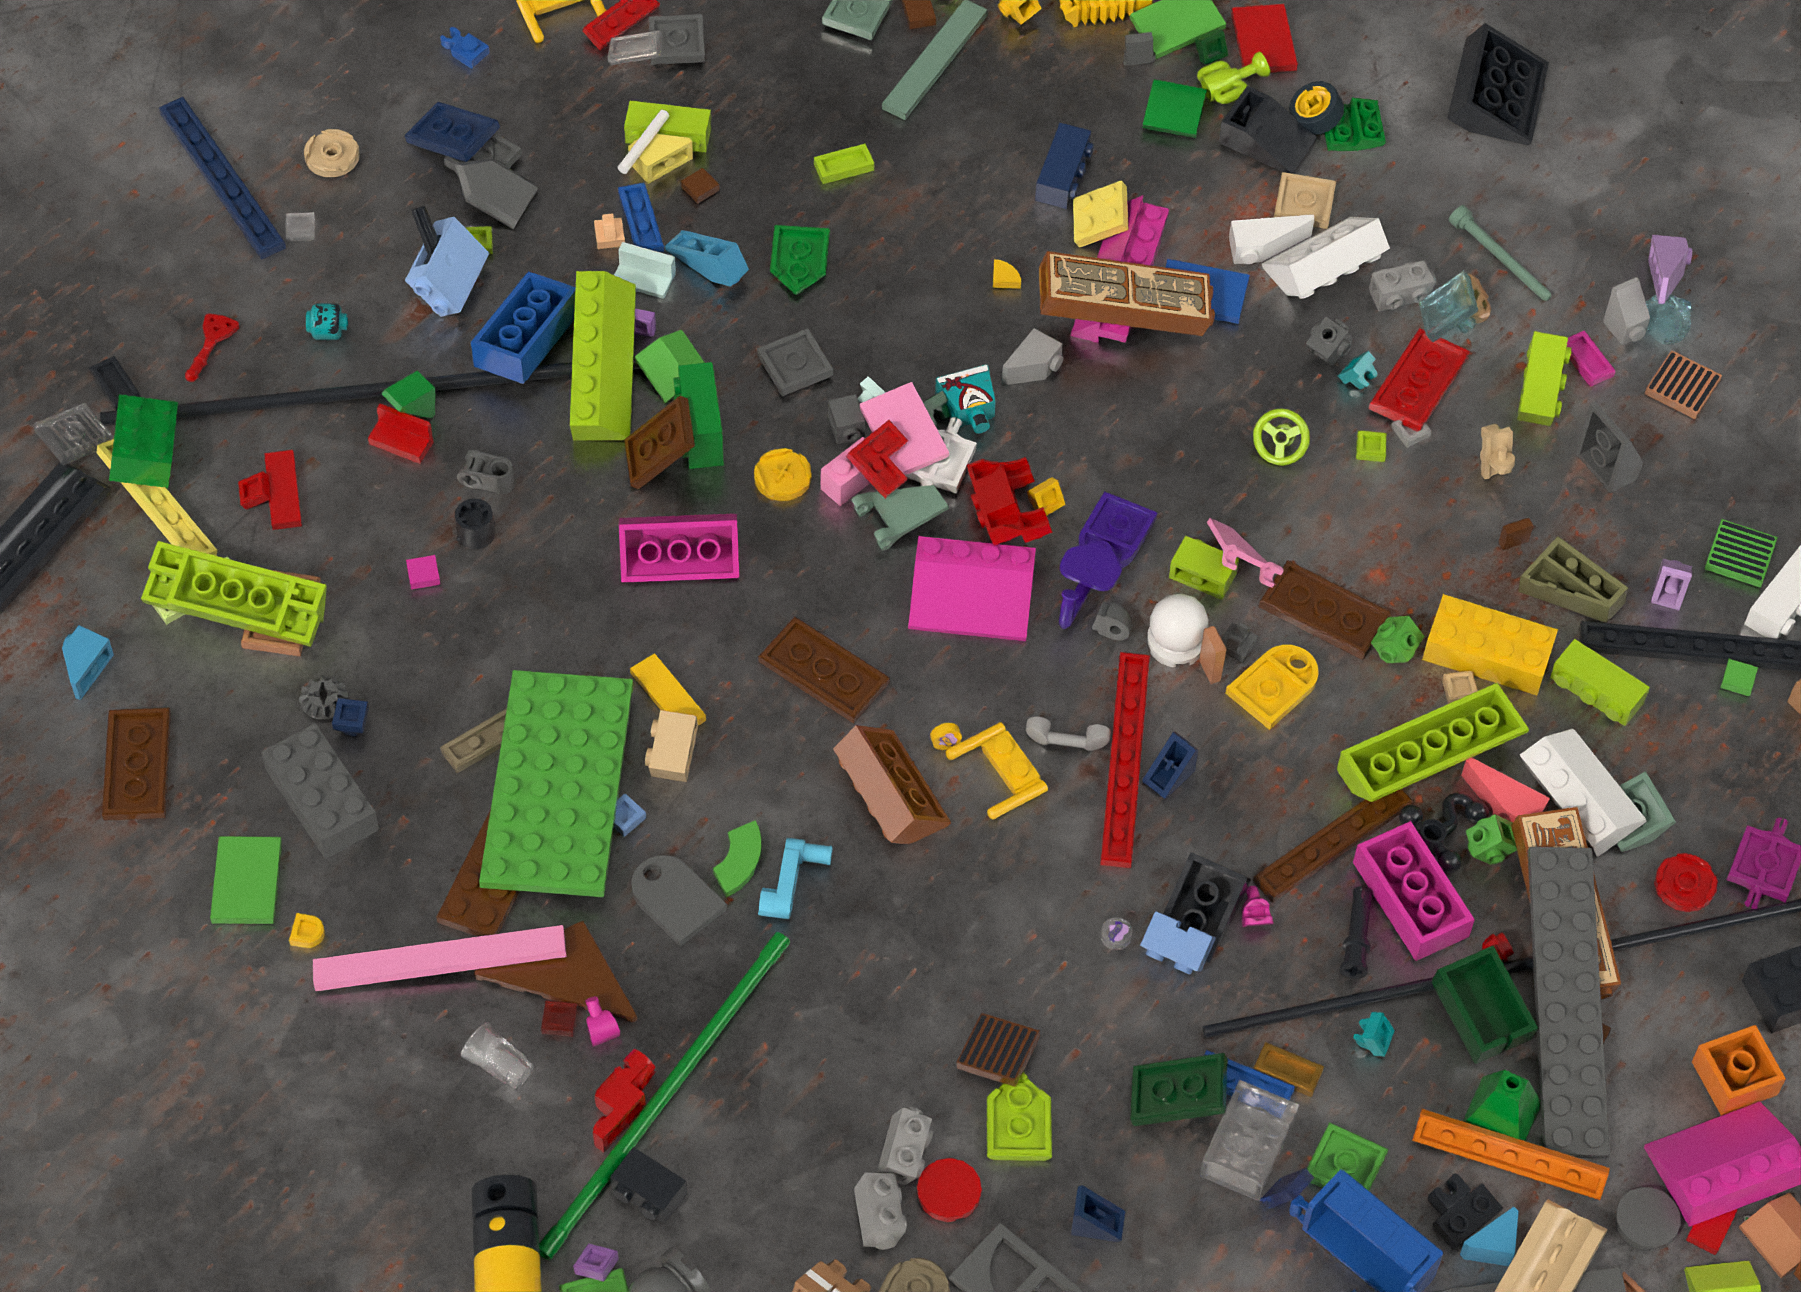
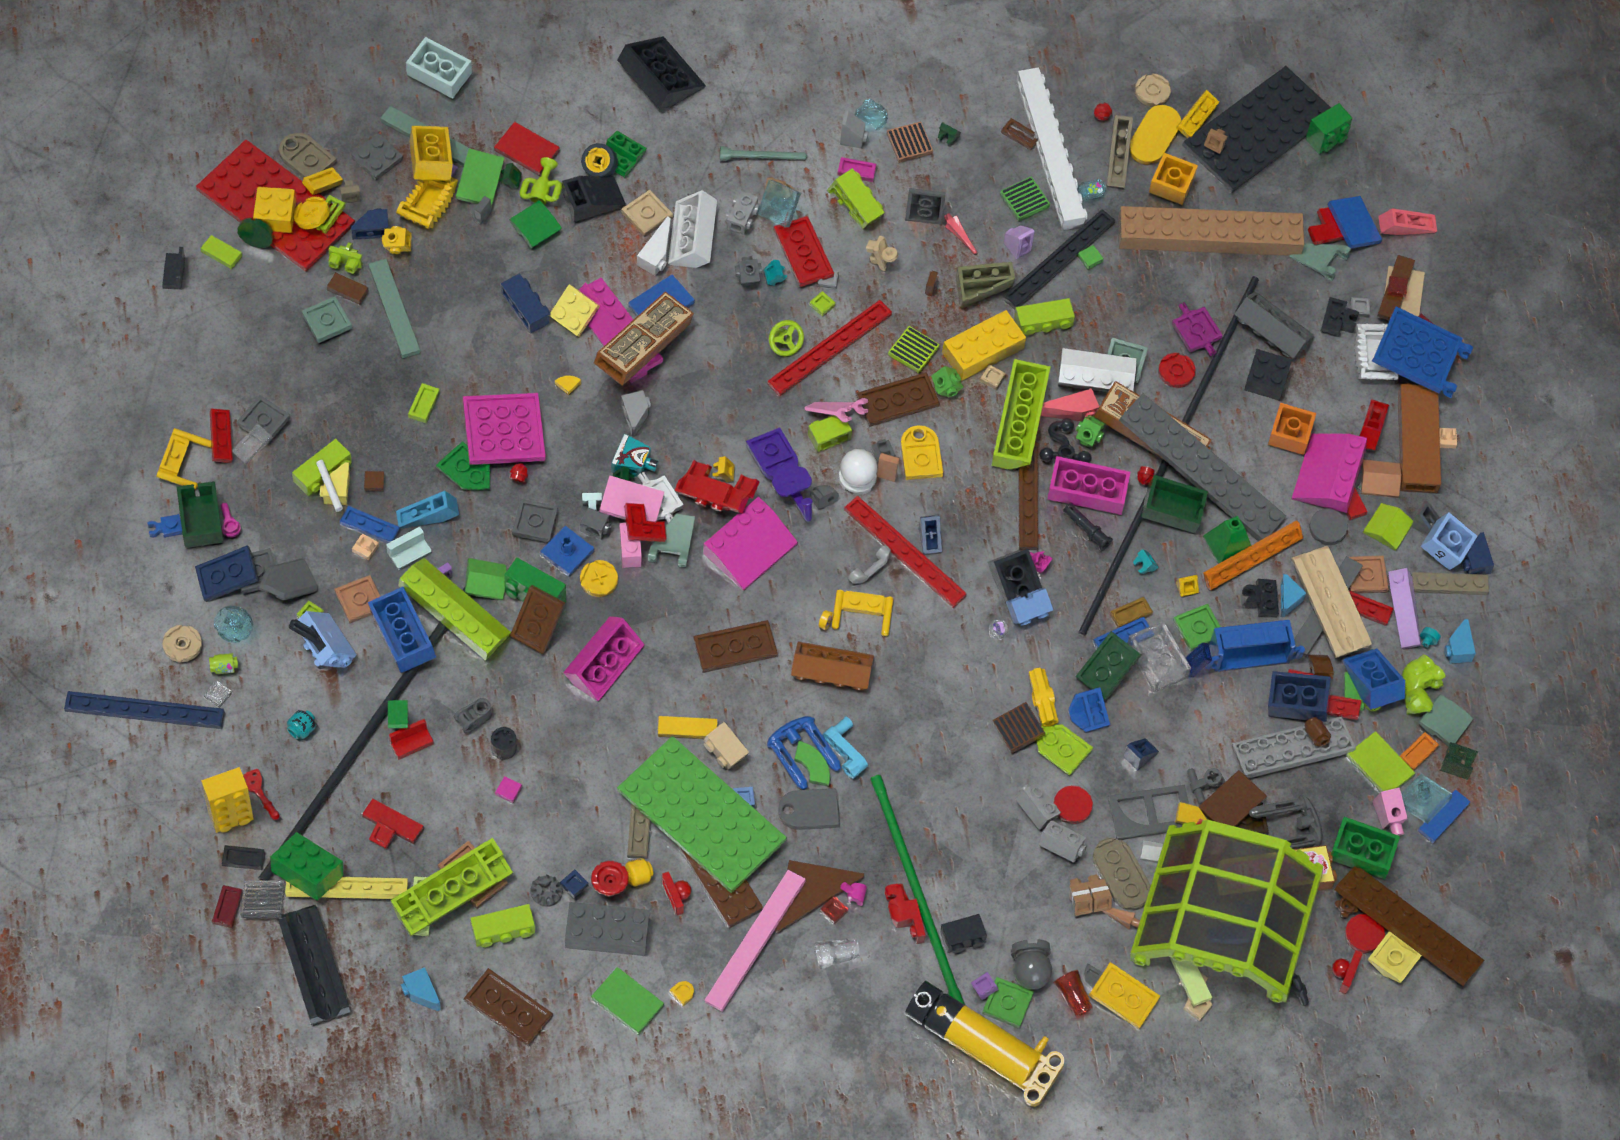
camera: 55 degrees left, 5 degrees up
lavender slope [1648,235,1692,304] -> none
none -> dark green piece [176,481,223,548]
none -> yellow brick [201,767,254,833]
none -> lime brick [209,653,238,674]
none -> dark red tile [212,885,243,928]
none -> clear light blue tile [214,606,253,643]
none -> dark pink plate [220,503,241,537]
none -> nougat tile [334,575,380,624]
none -> dark pink plate [462,393,546,465]
none -> lime brick [470,904,535,947]
none -> red plate [509,464,528,482]
none -> blue tile [540,526,594,577]
none -> red hair [591,861,629,896]
none -> yellow head [625,858,653,887]
none -> red tile [661,871,692,915]
none -> red tile [767,300,892,397]
none -> blue piece [767,716,841,790]
none -> tile [888,326,940,374]
none -> dark green tile [938,122,961,145]
none -> coral piece [944,213,977,254]
none -> yellow piece [1028,668,1058,727]
none -> blue slope [1068,687,1110,732]
none -> yellow slope [1176,575,1199,597]

